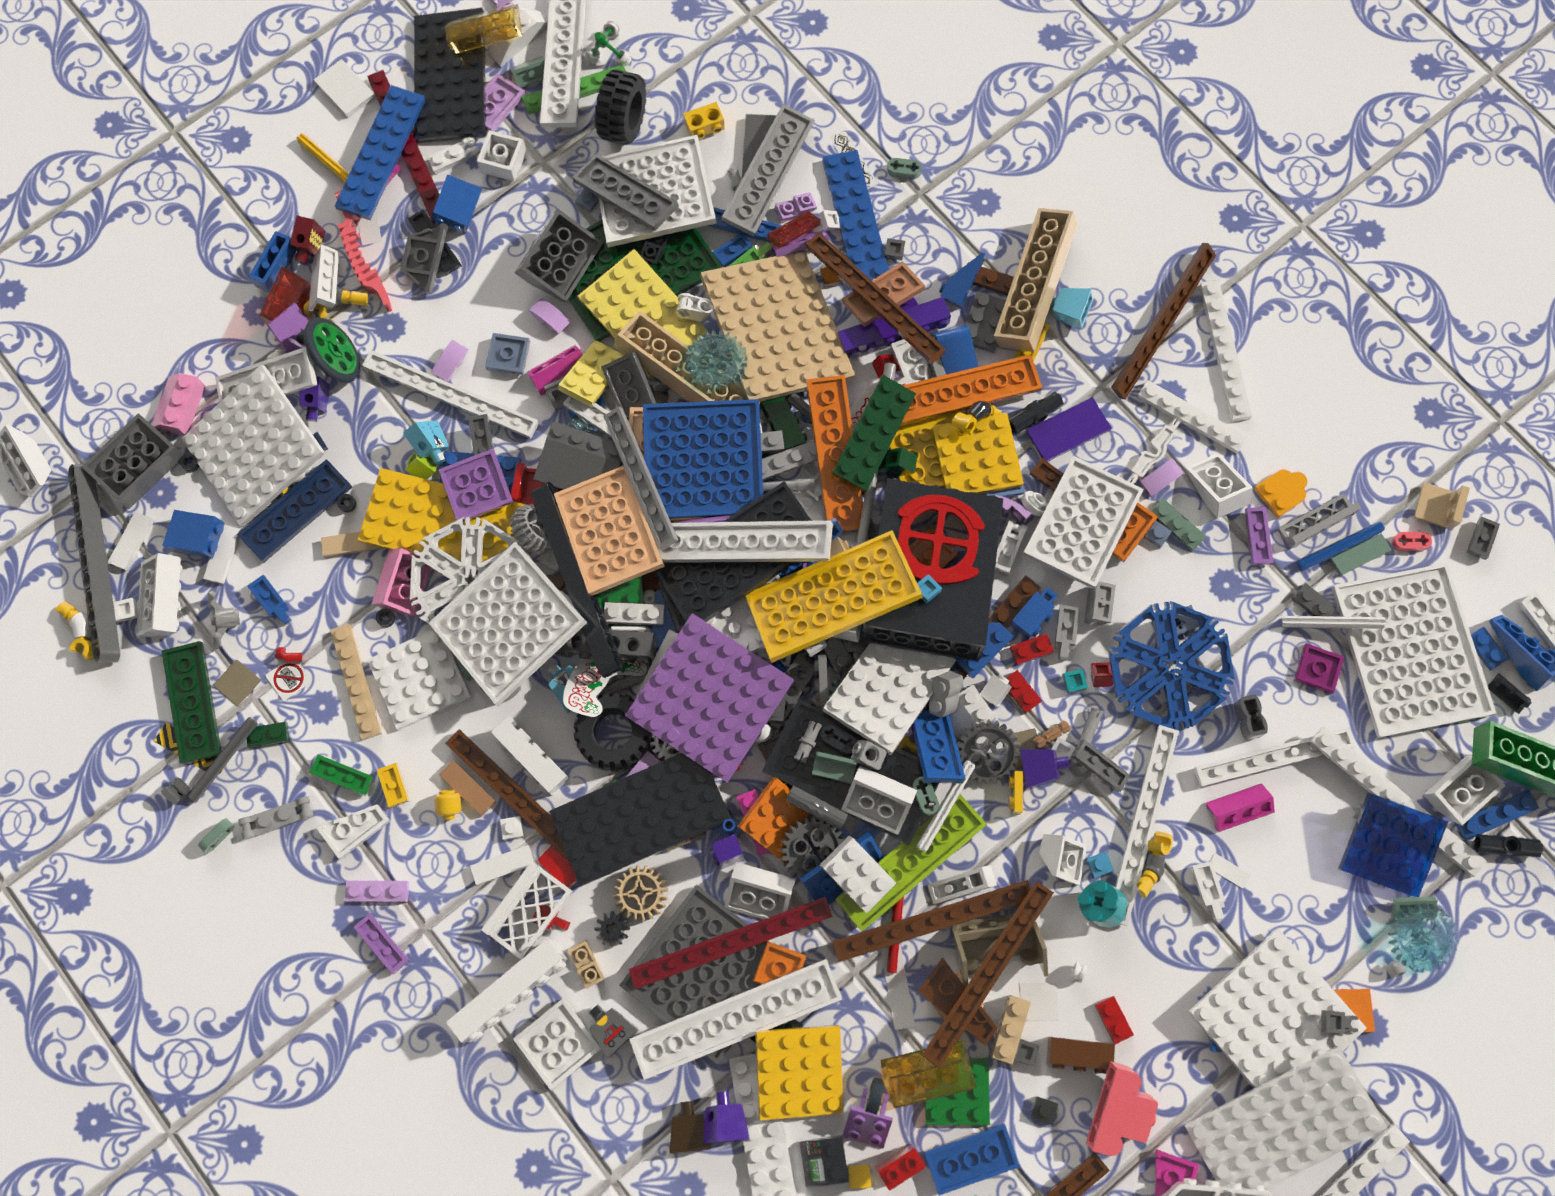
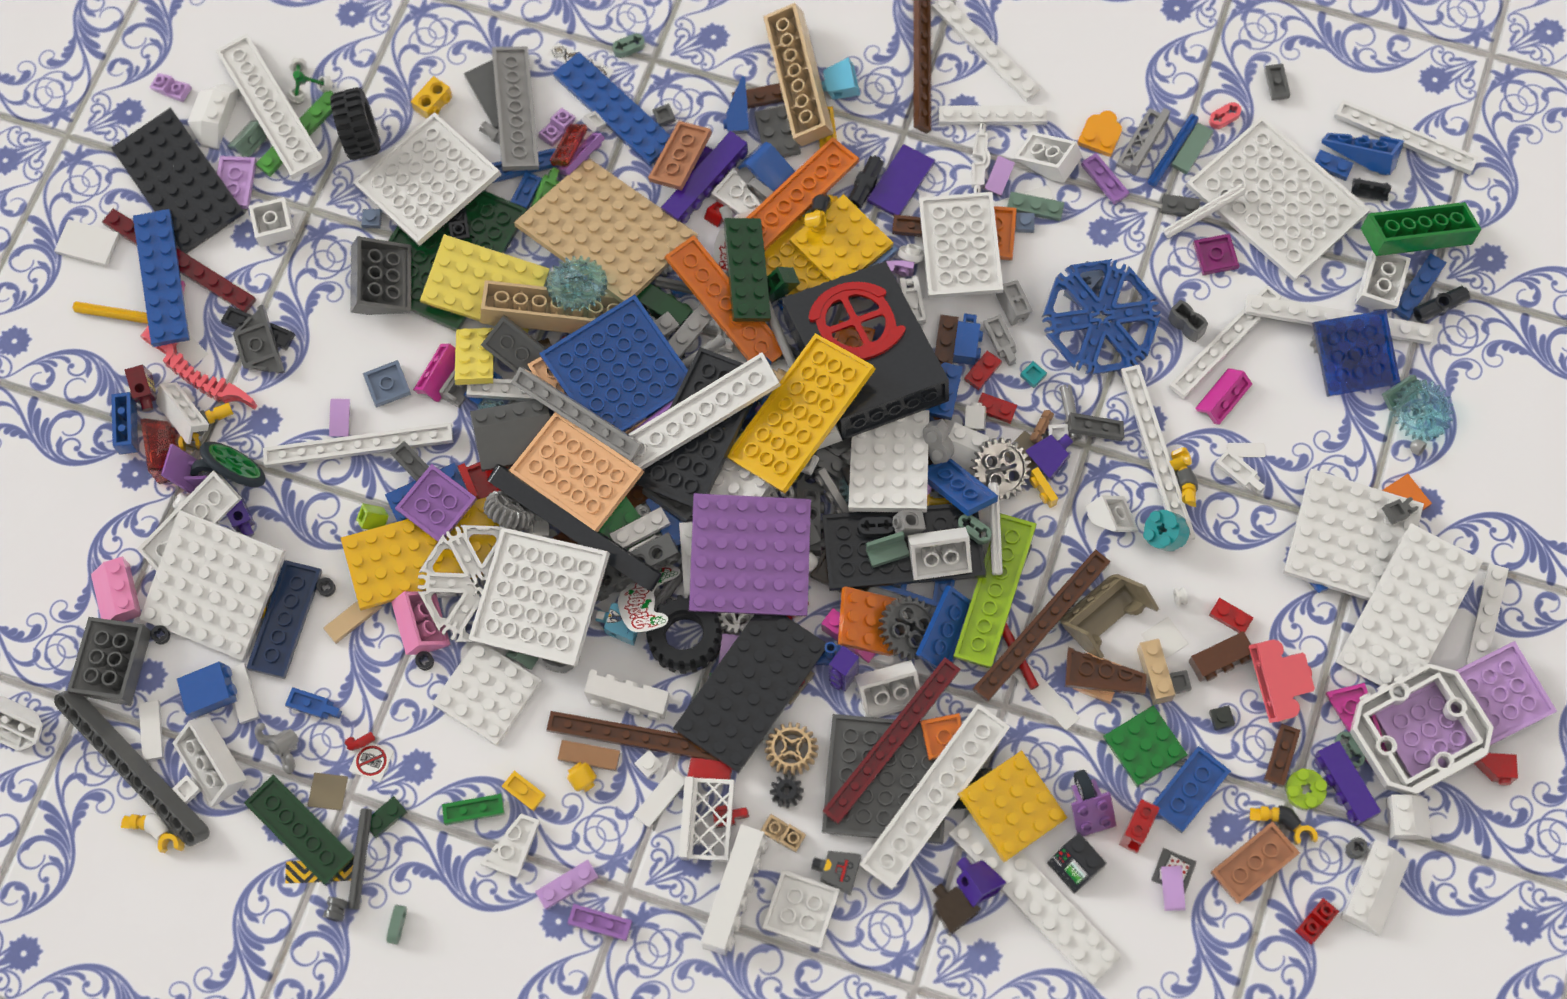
camera: 30 degrees left, 5 degrees down
light grey plate [238,796,314,840] -> none
tan plate [330,623,382,740] -> none
medium azure torso [403,421,449,465] -> none
white hinge [427,137,480,174] -> none
blue brick [431,174,482,234] -> none
clear yellow slope [445,4,522,54] -> none
lavender slope [529,298,571,335] -> none
dark grey plate [572,154,679,231] -> none
white piece [676,293,714,323] -> none
dark grey axle [785,786,848,830] -> none
light grey pin [794,721,822,763] -> none
reddish brown plate [806,233,946,364] -> none
reddish brown tile [820,267,842,288] -> none
white brick [820,836,896,913] -> none
yellow tile [848,1164,871,1189] -> none
clear yellow slope [881,1039,977,1108] -> none
dark azure plate [917,574,942,604] -> none
reddish brown plate [922,881,1054,1069] -> none
white slope [927,866,997,905] -> none
dark azure plate [1086,852,1114,878] -> none
red slope [1091,662,1113,687] -> none
tan bracket [1414,483,1470,530] -> none

